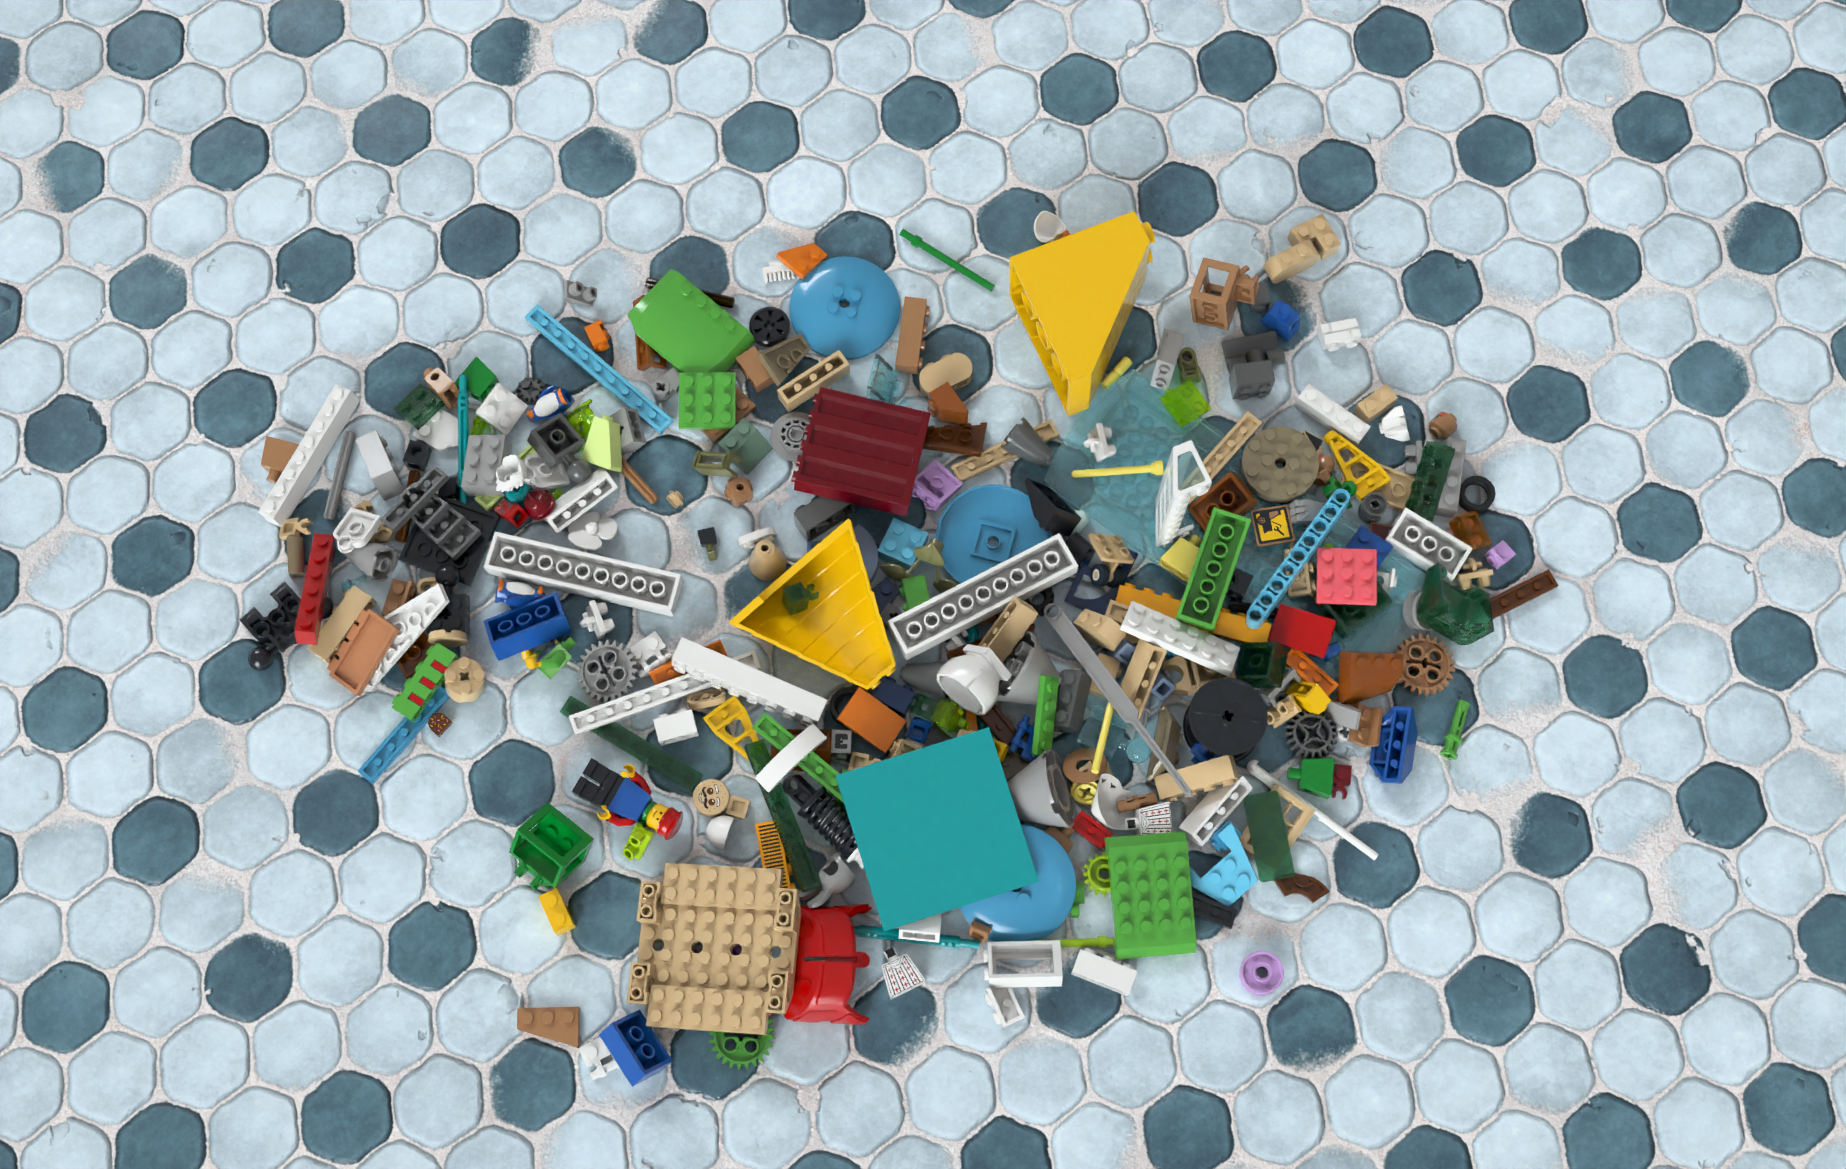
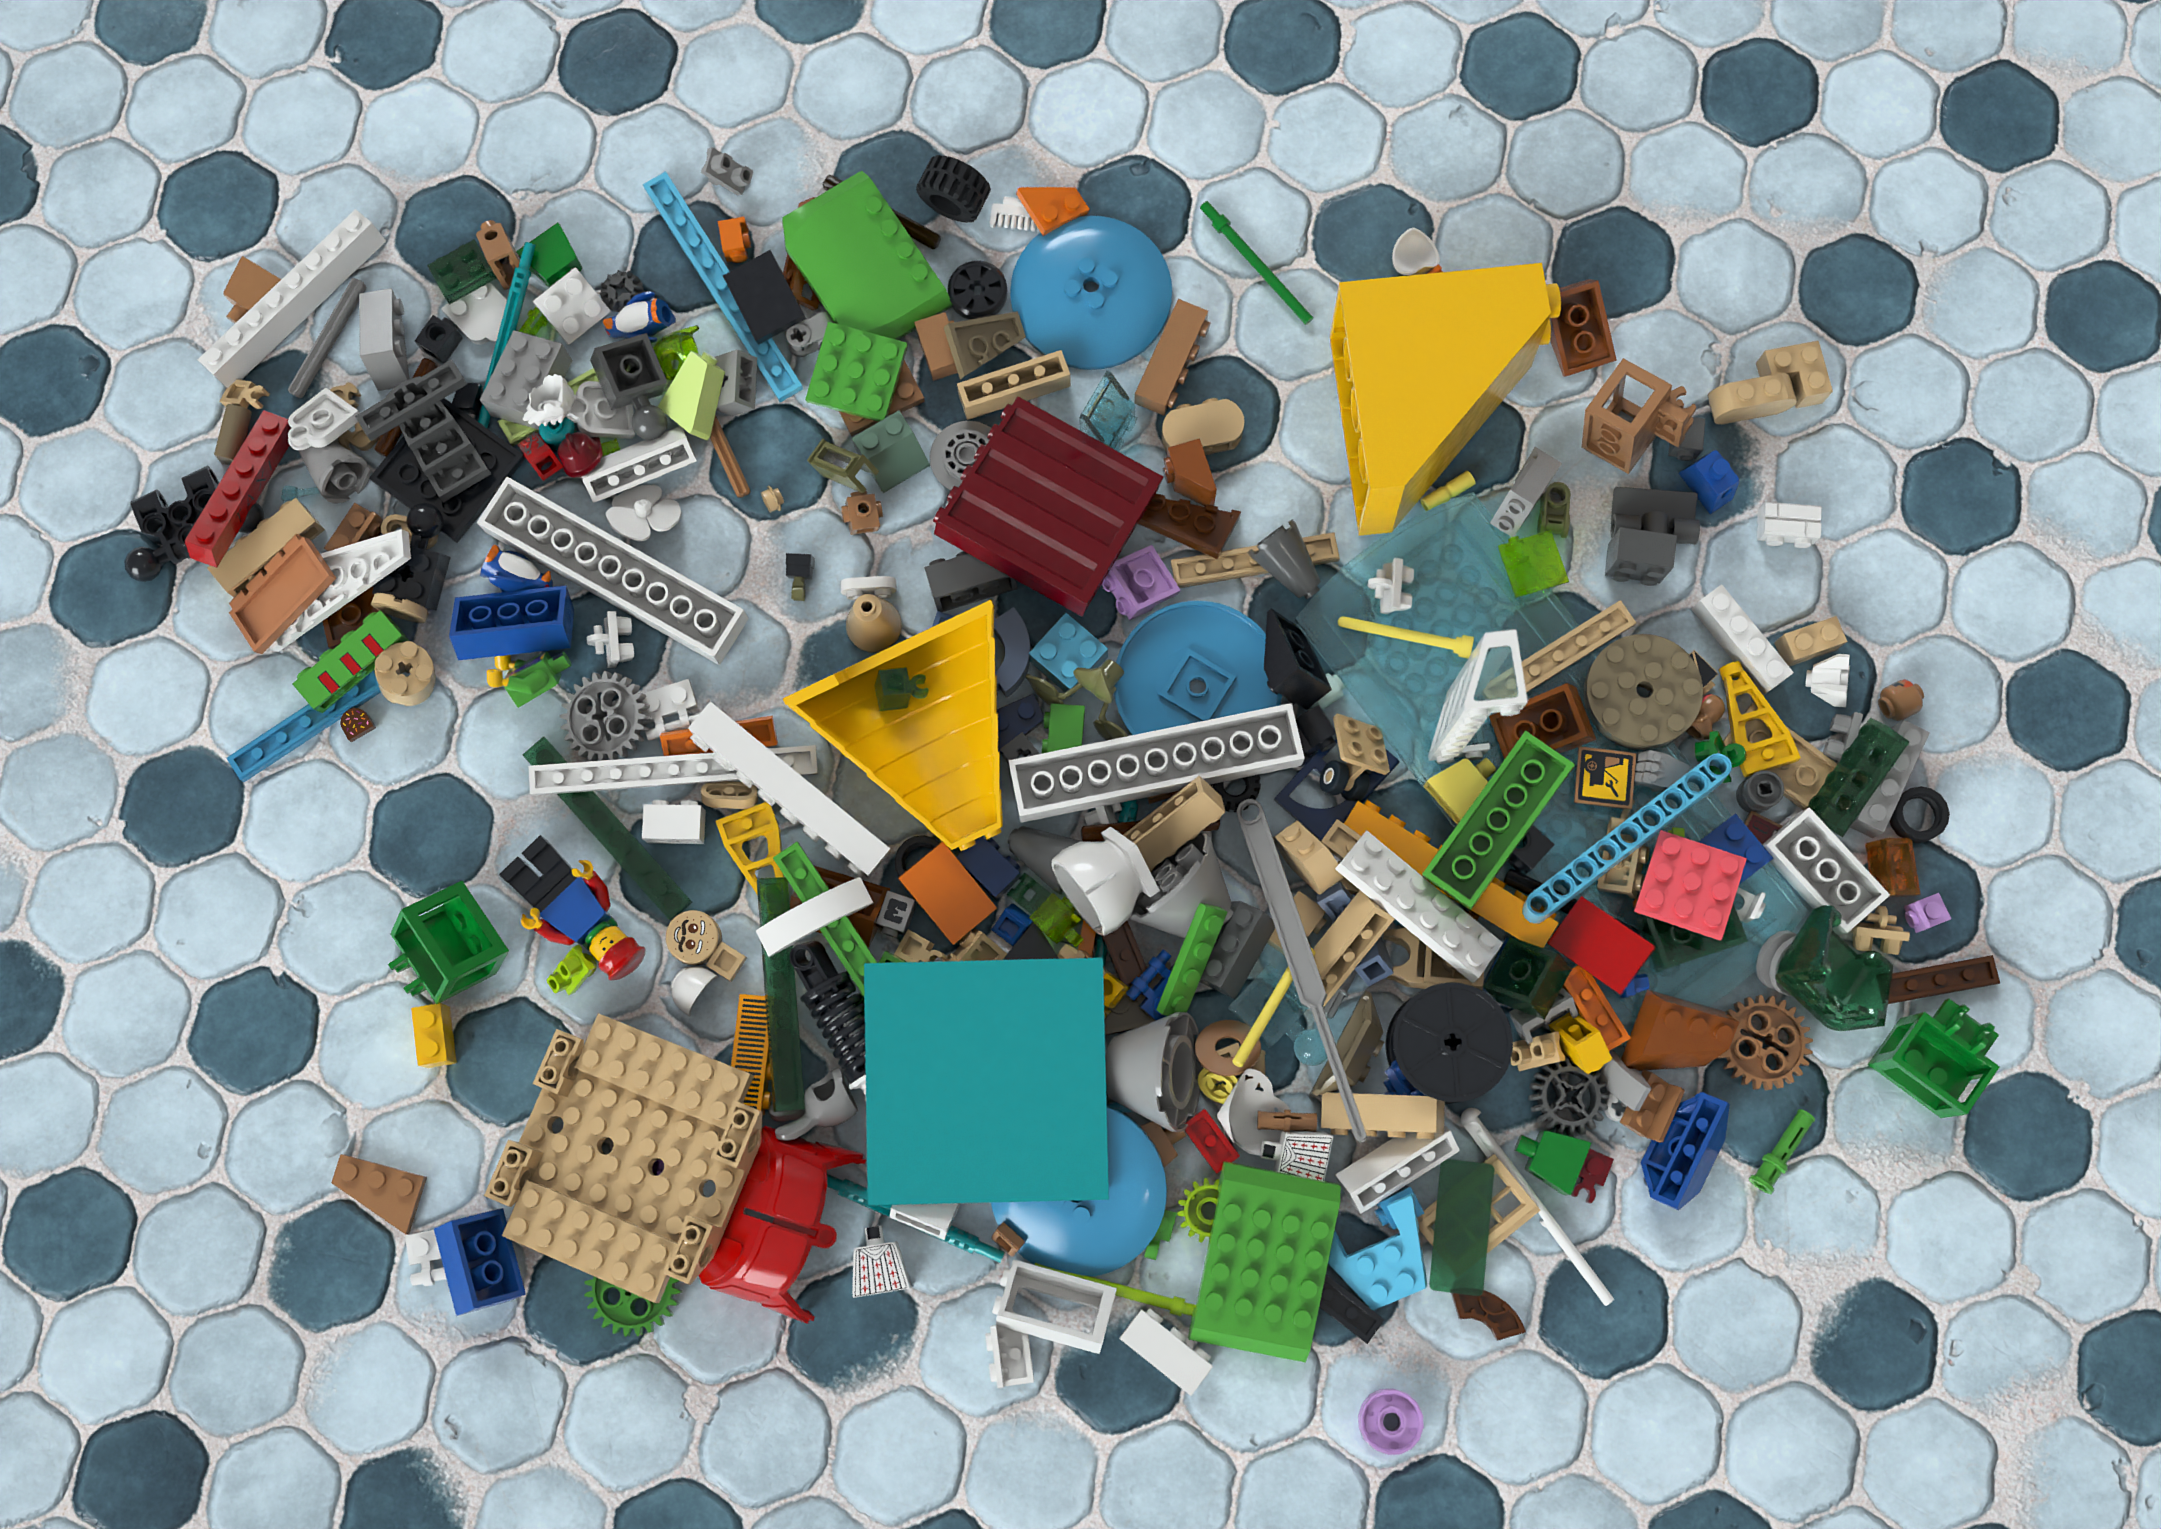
camera: 20 degrees right, 5 degrees up
none -> black tile [723,250,806,345]
none -> black tyre [916,155,991,223]
none -> dark orange slope [1550,279,1617,377]
none -> green piece [1868,999,2000,1118]

